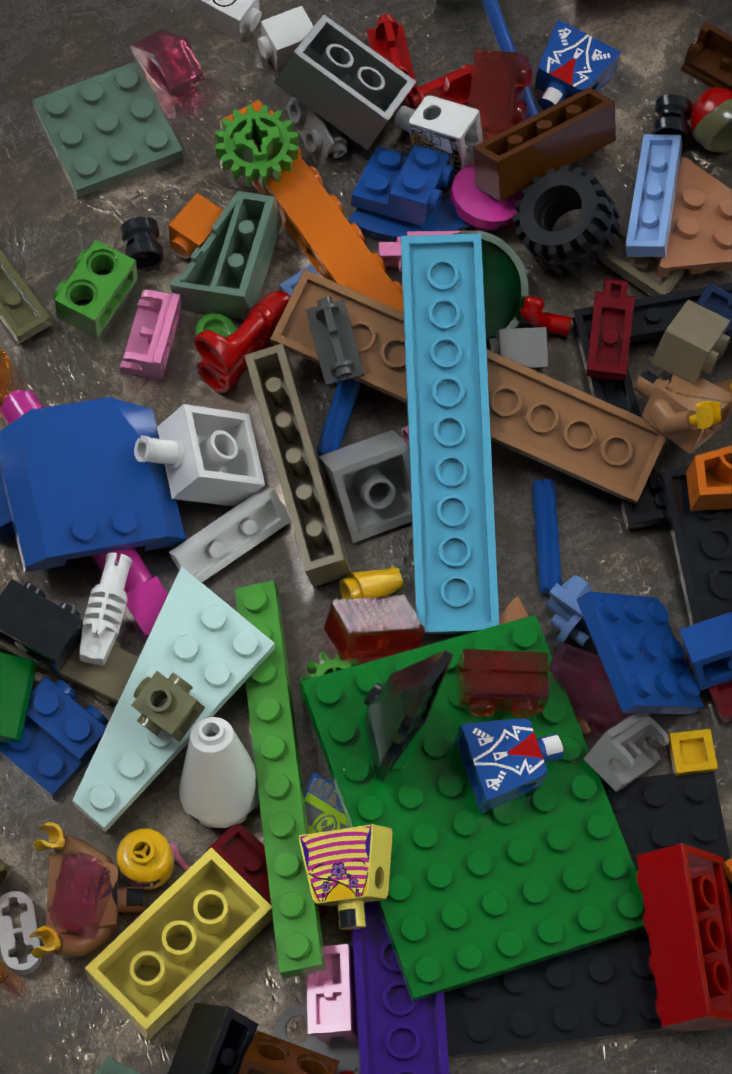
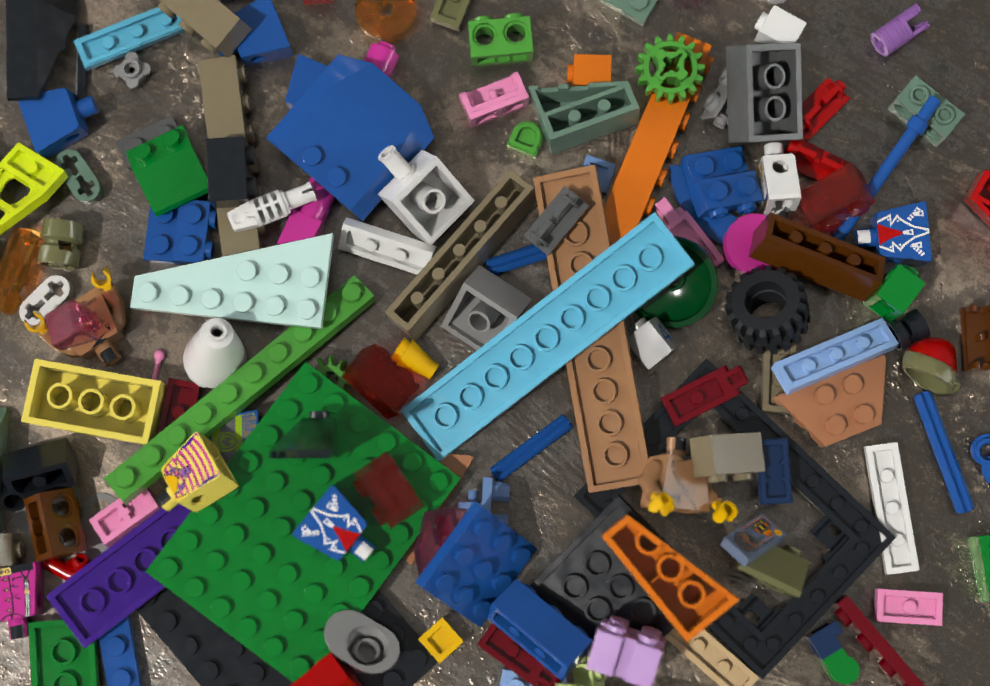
camera: 65 degrees right, 15 degrees up
yellow head [117,828,175,890] -> none
black wheel [120,217,164,270] -> none
olive brick [131,671,205,742] -> none
red piece [193,290,291,393] -> none
red arm [520,295,572,337] -> none
light grey hinge [584,713,670,792] -> none
none -> light grey piece [324,610,400,674]
none -> green brick [862,264,926,323]

